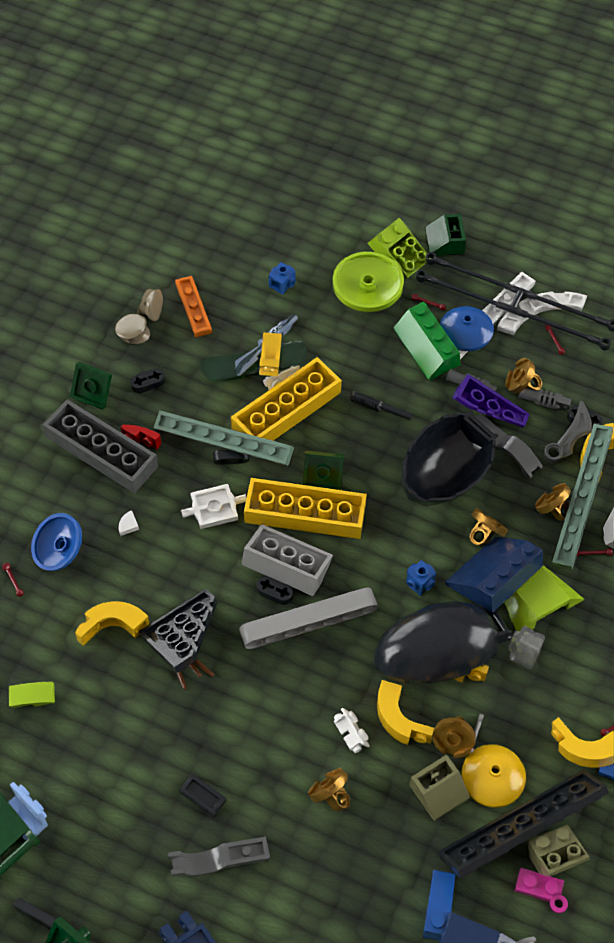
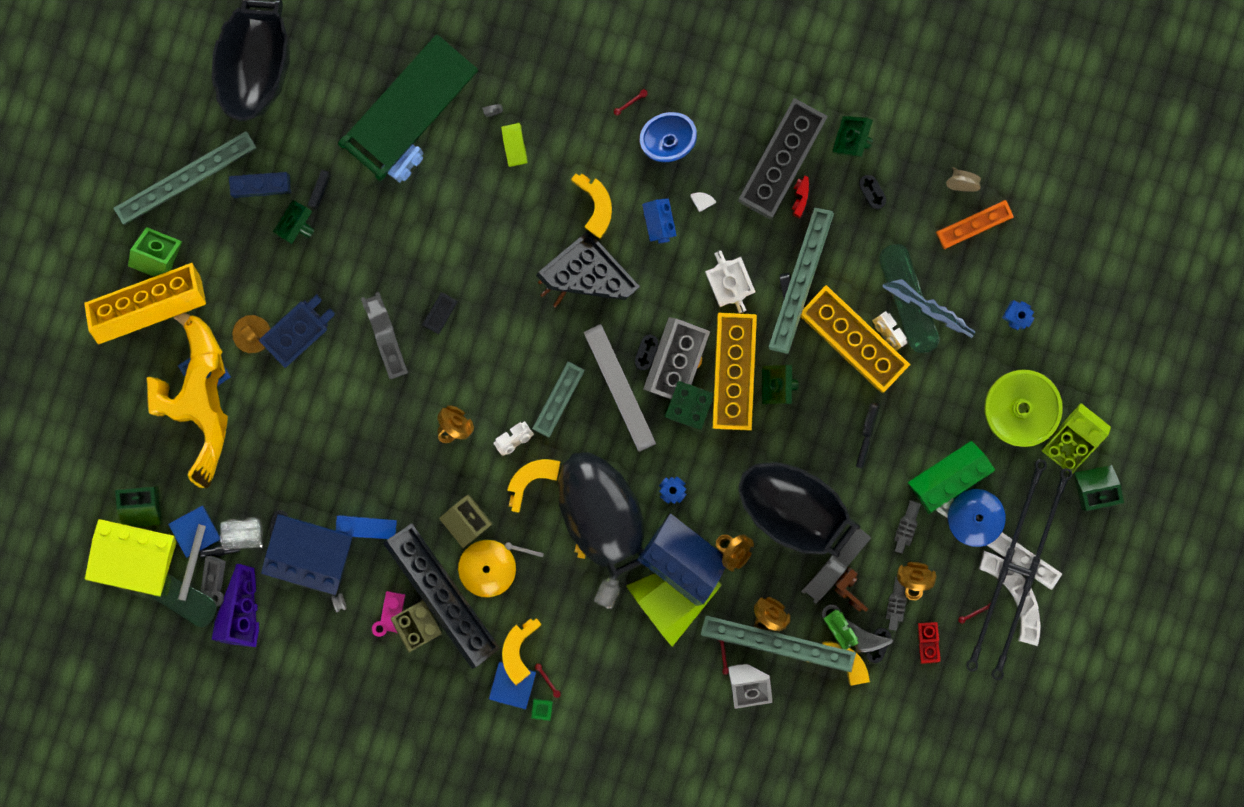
camera: 85 degrees right, 30 degrees up
piece [115,314,150,344] -> none
yellow arch [259,332,282,376] -> none
dark red hinge [411,294,446,311] -> none
pearl gold tile [433,716,476,758] -> none
dark purple wedge [452,374,530,428] -> none
none -> sand green tile [532,362,585,438]
none -> blue brick [642,199,677,244]
none -> dark green bracket [663,381,714,430]
none -> bright green hinge [823,609,859,650]
none -> reddish brown bracket [834,567,868,612]
none -> red slope [918,622,940,664]

